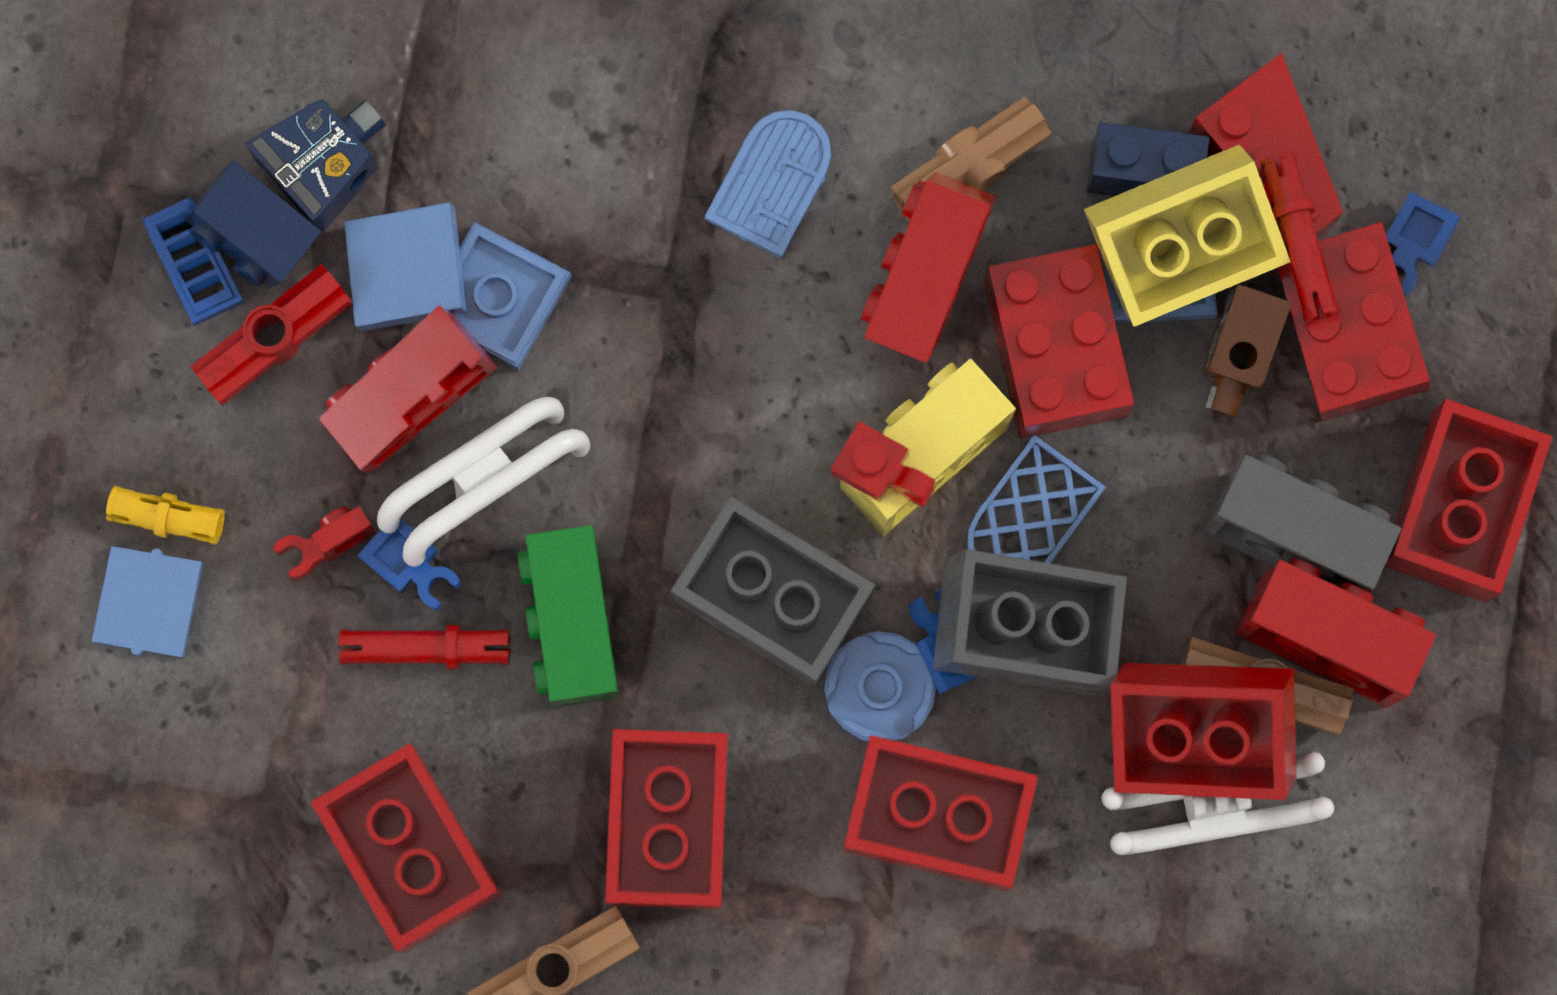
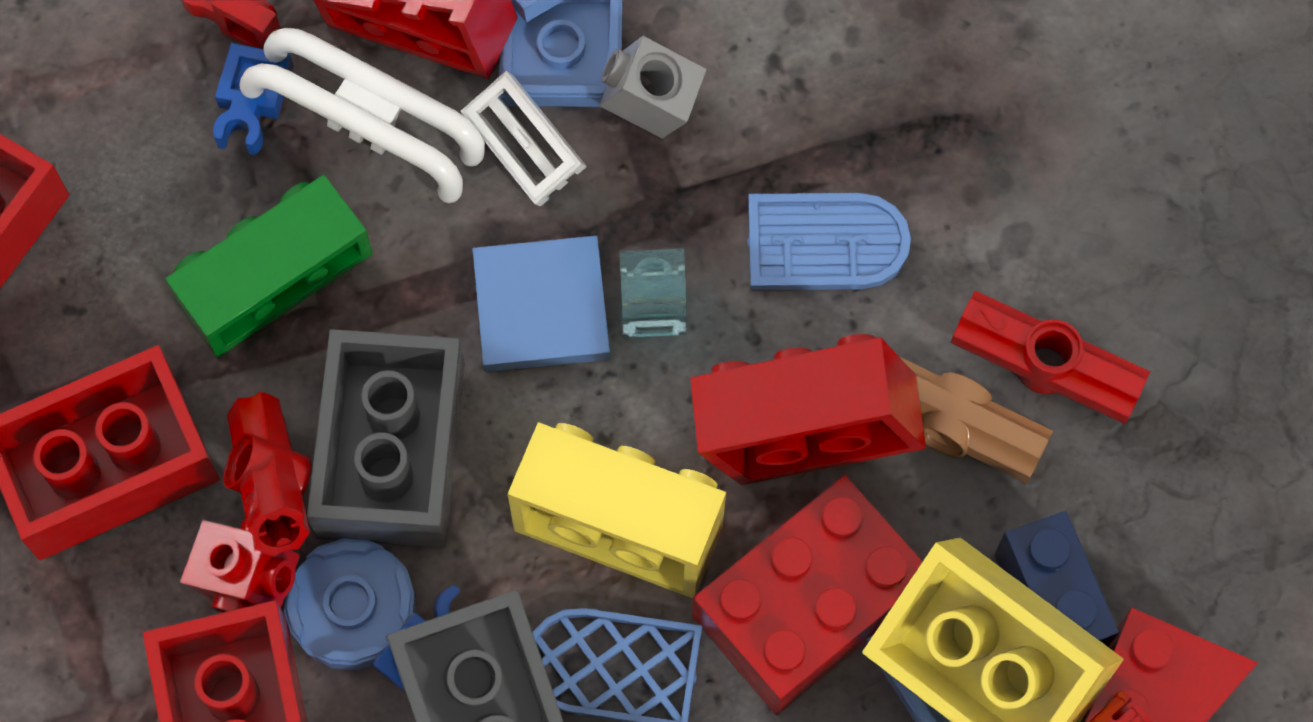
camera: 65 degrees right, 10 degrees down
red pin [338,625,511,669] -> none
red plate [830,421,936,508] -> none
none -> red brick [180,520,300,613]
none -> red piece [223,391,311,557]
none -> white tile [461,71,587,206]
none -> medium blue tile [473,236,610,372]
none -> light grey brick [599,36,707,139]
none -> clear light blue brick [620,249,687,338]
none -> red piece [950,291,1151,424]

